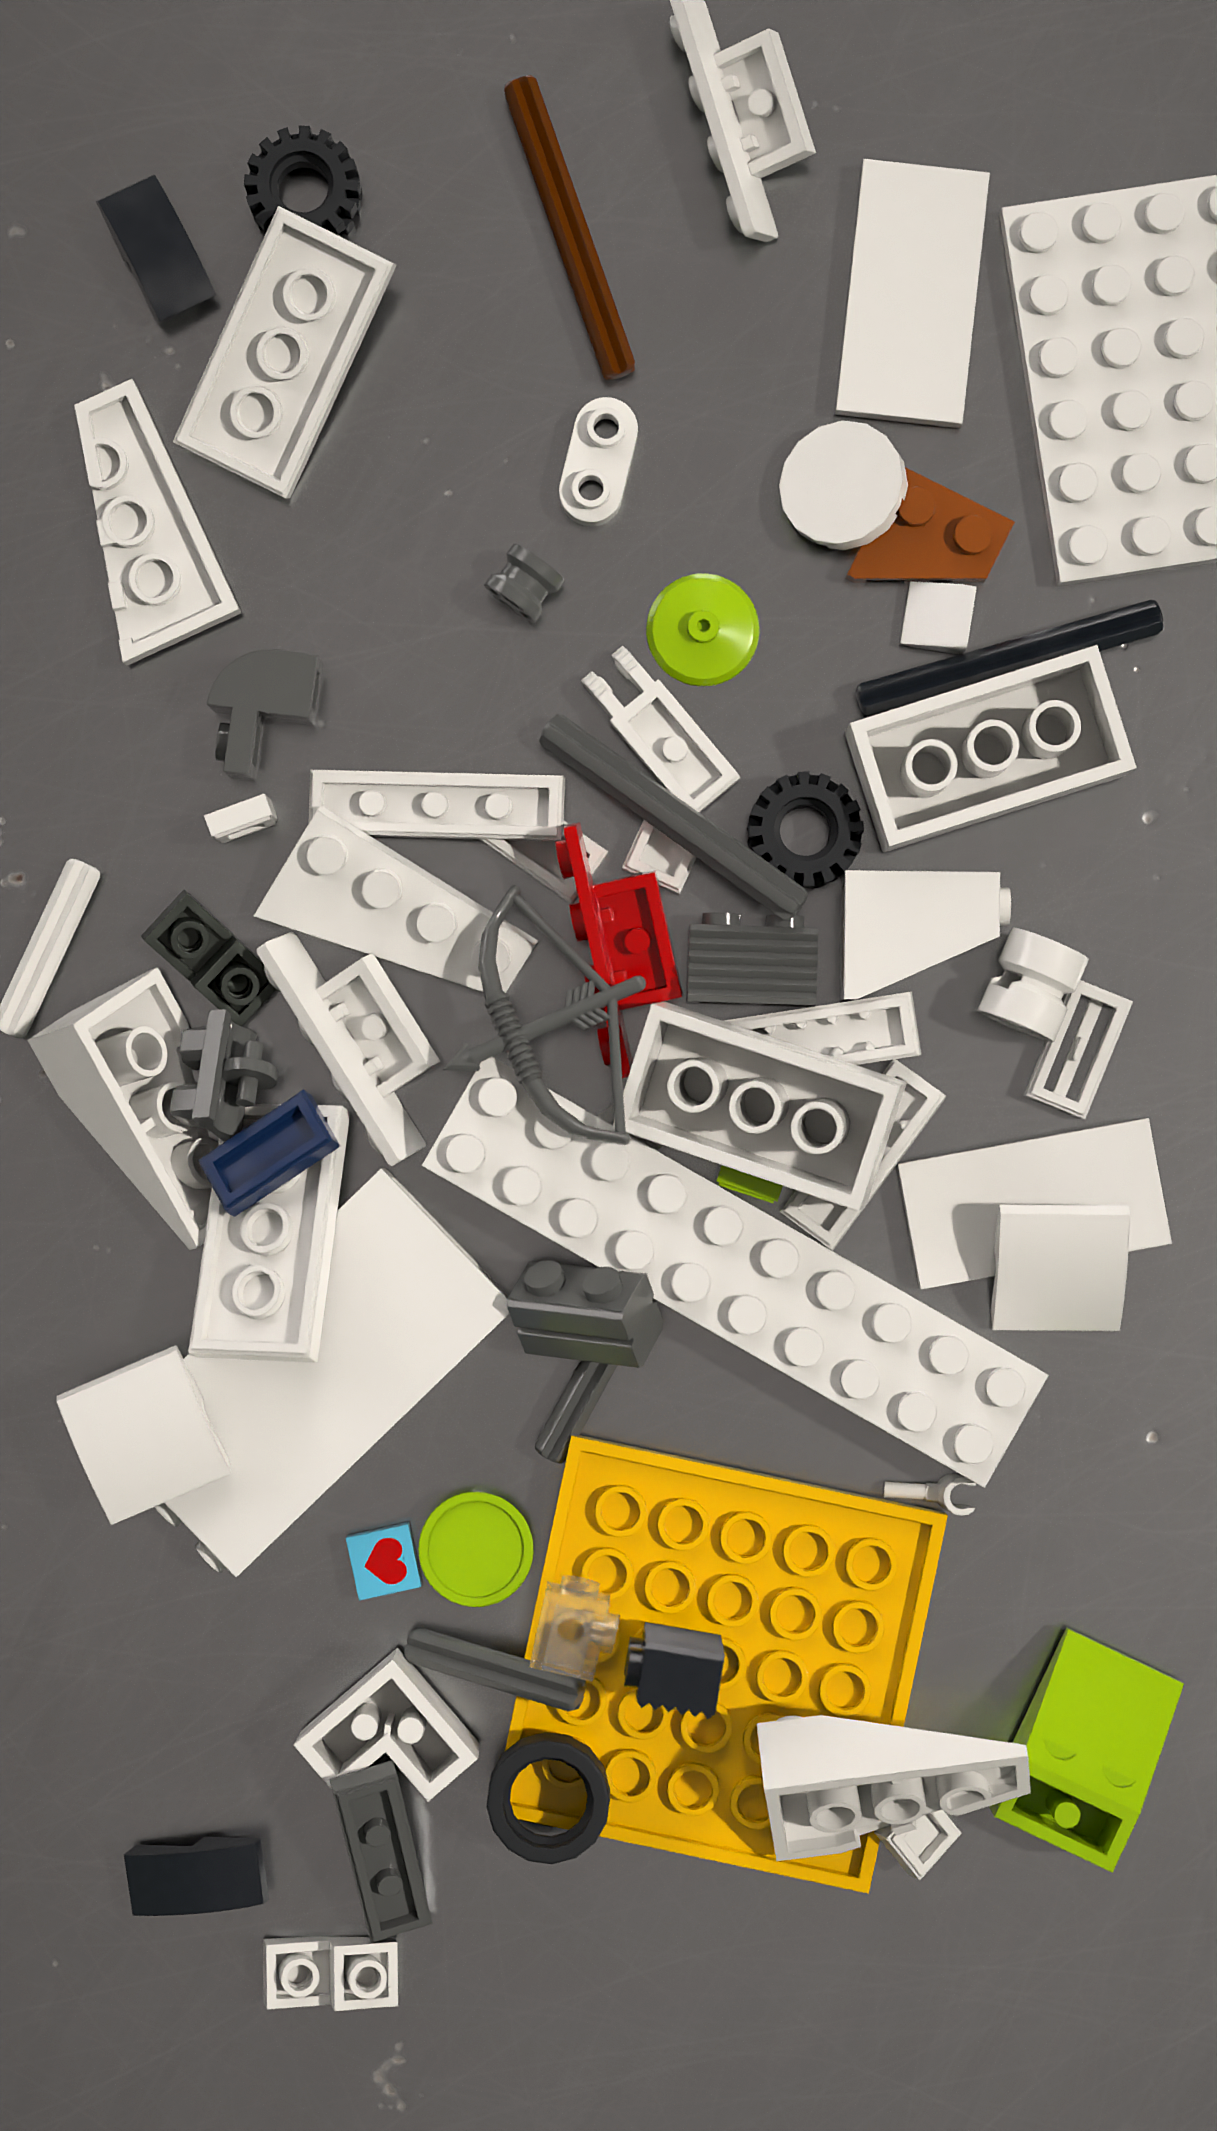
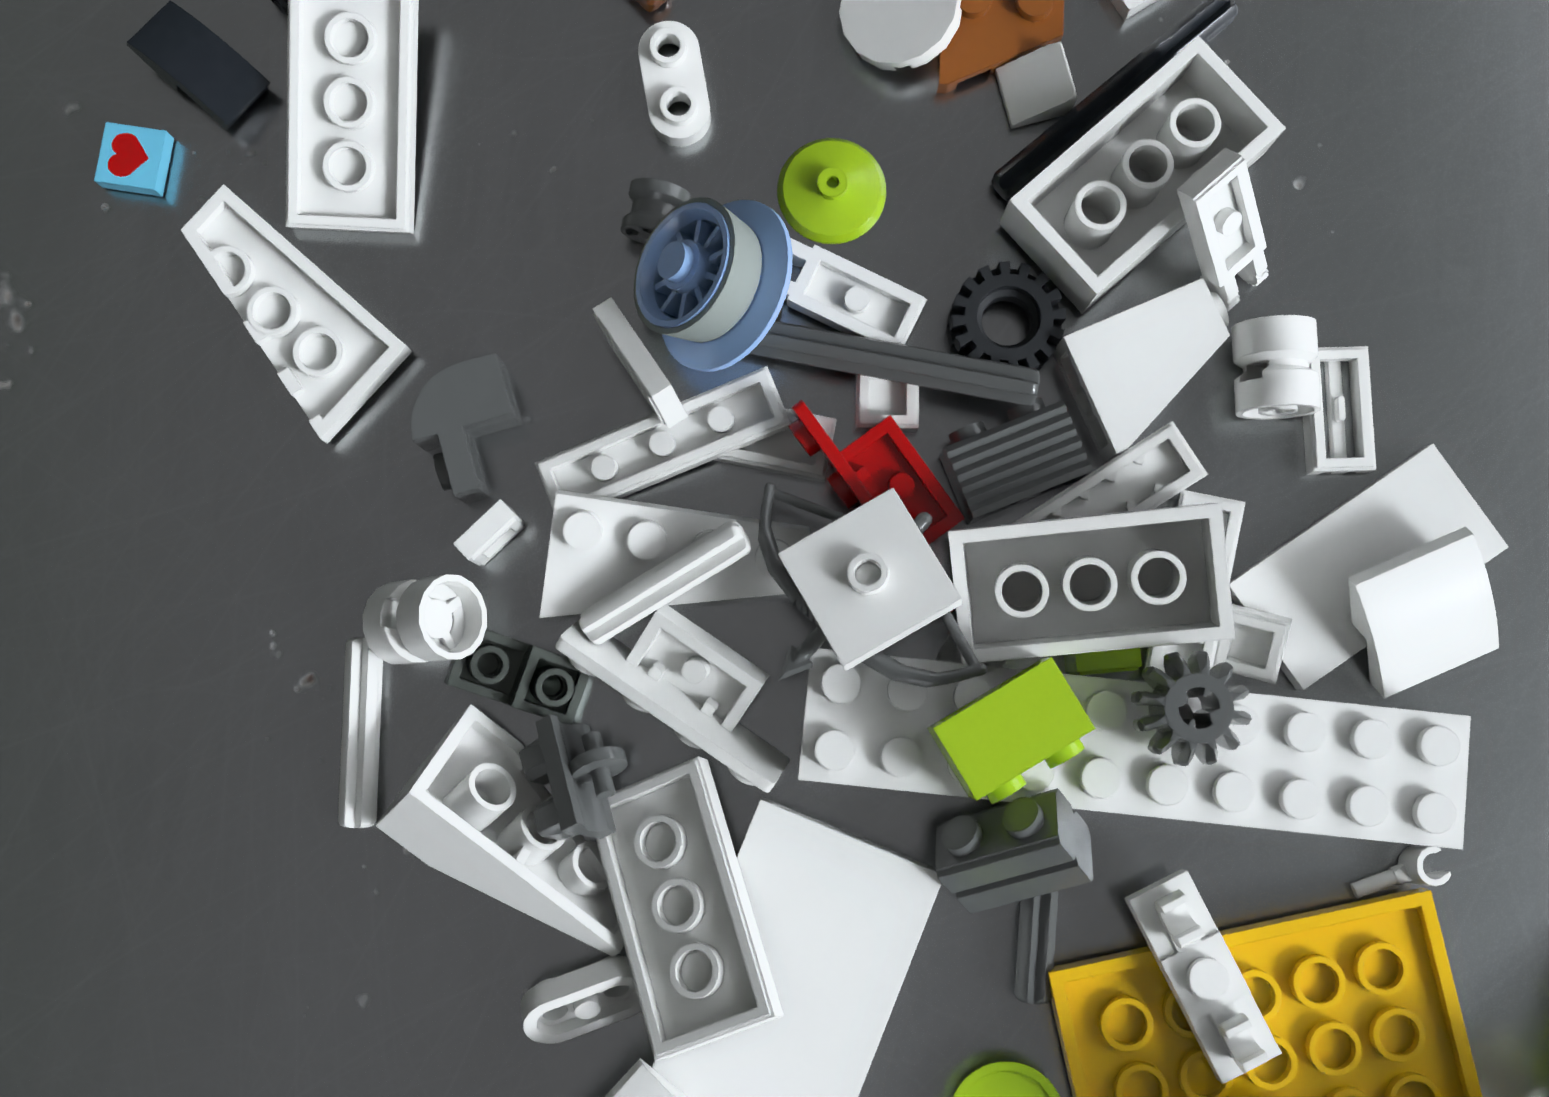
camera: 25 degrees left, 5 degrees down
dark blue tile [198,1089,341,1217] -> none
none -> medium azure tile [94,122,174,197]
none -> white wheel [363,574,487,664]
none -> white plate [520,955,641,1044]
none -> white axle [579,520,751,644]
none -> white tile [592,297,688,428]
none -> light blue piece [634,197,793,372]
none -> white plate [778,488,962,671]
none -> lime brick [927,657,1096,804]
none -> white plate [1124,869,1282,1084]
none -> dark grey gear [1131,650,1252,766]
none -> white hinge [1177,147,1269,311]
none -> white tile [1213,604,1292,684]

